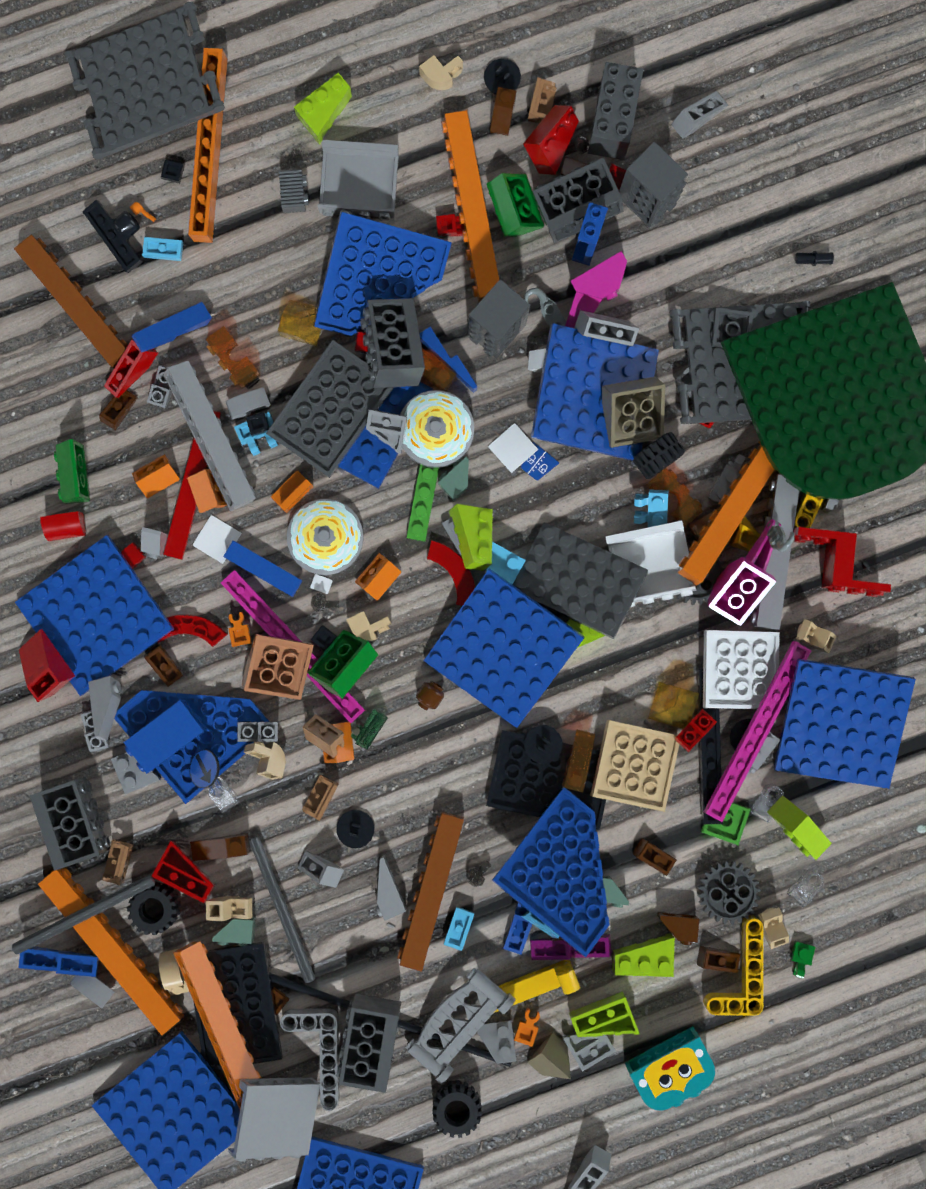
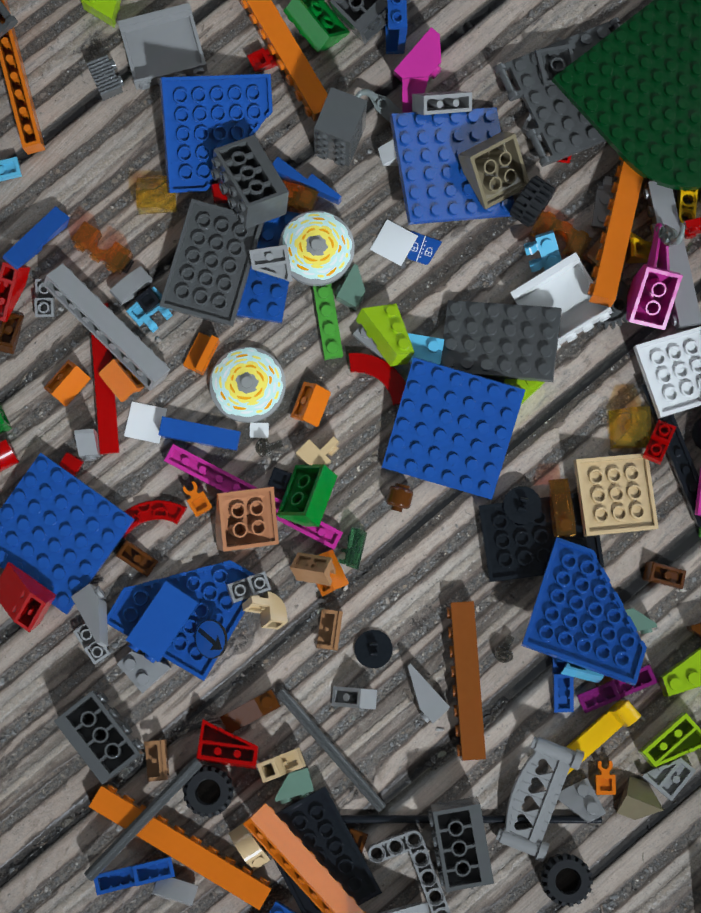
camera: 20 degrees left, 5 degrees down
clear piece [208,776,240,813] -> none
medium azure plate [444,906,475,951] -> none

